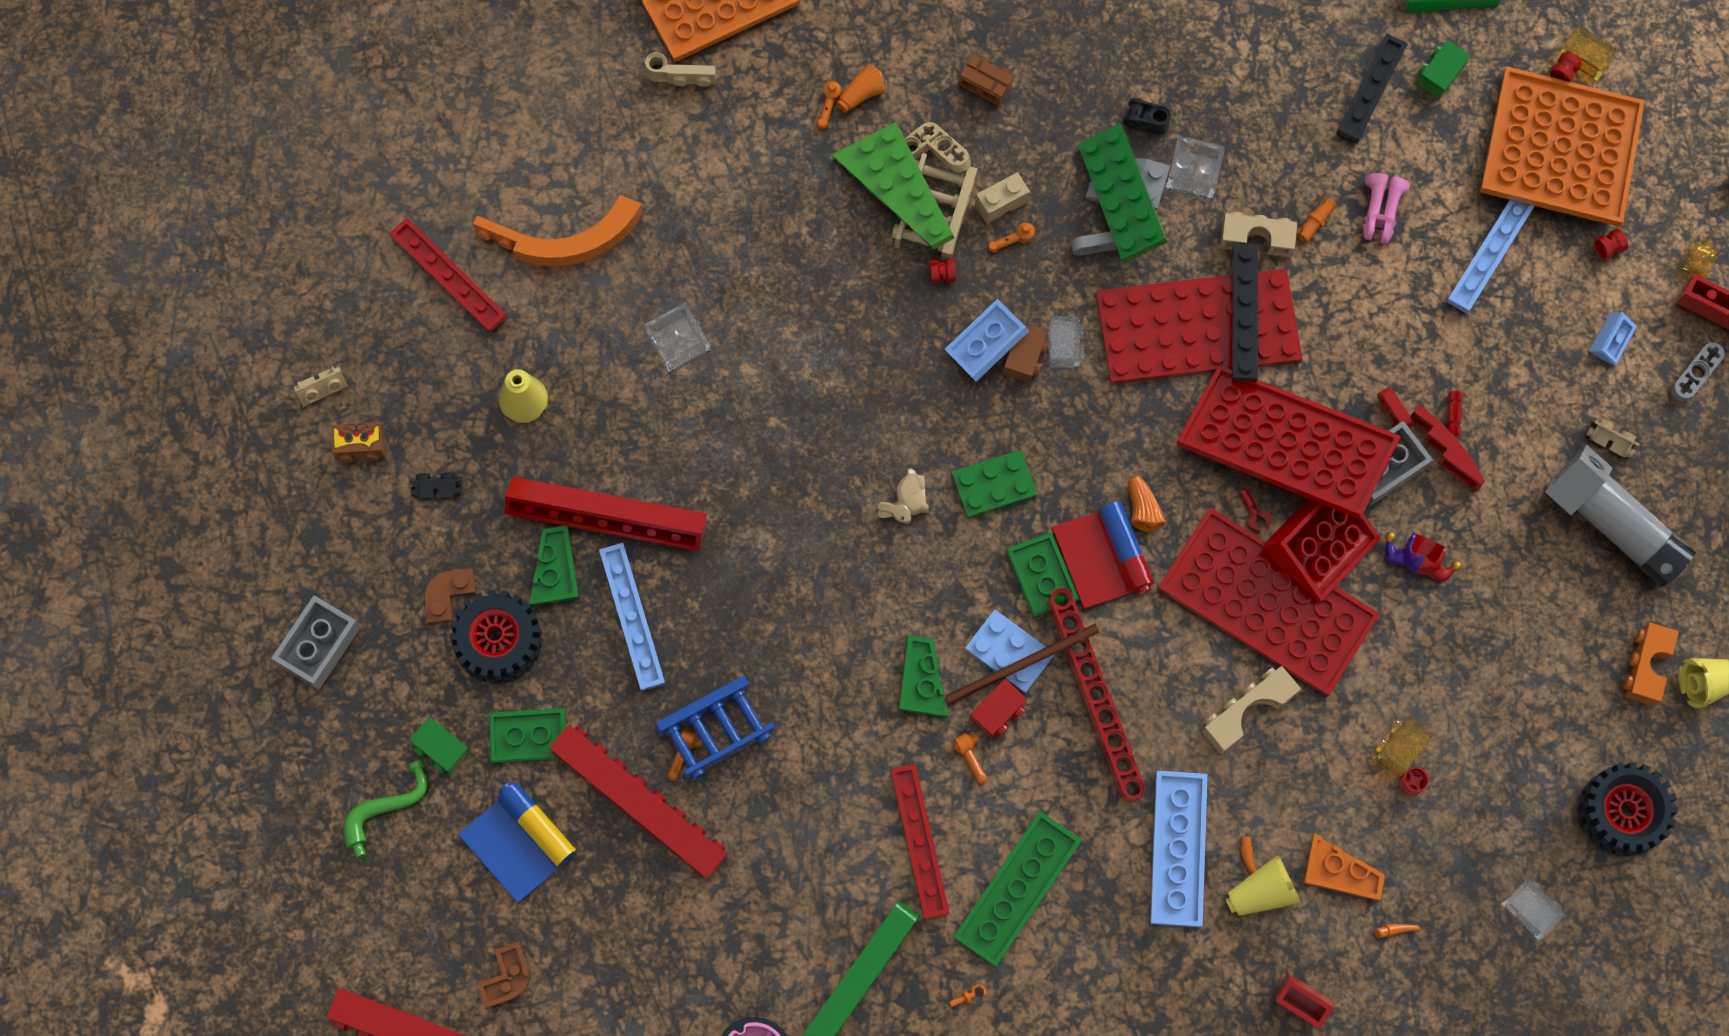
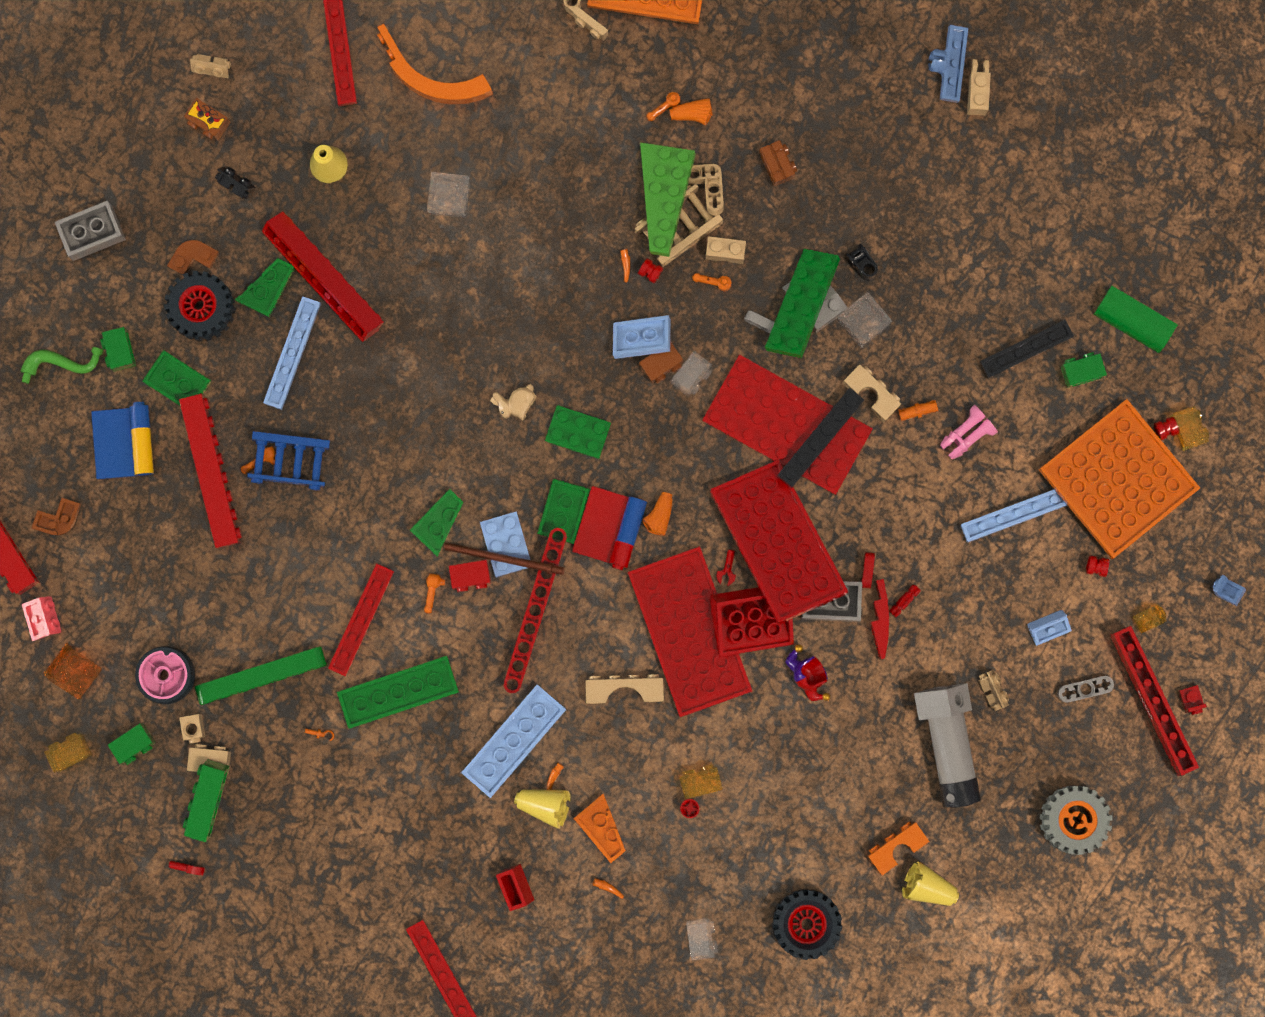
camera: 45 degrees right, 10 degrees up
none -> orange helmet [620,249,630,283]

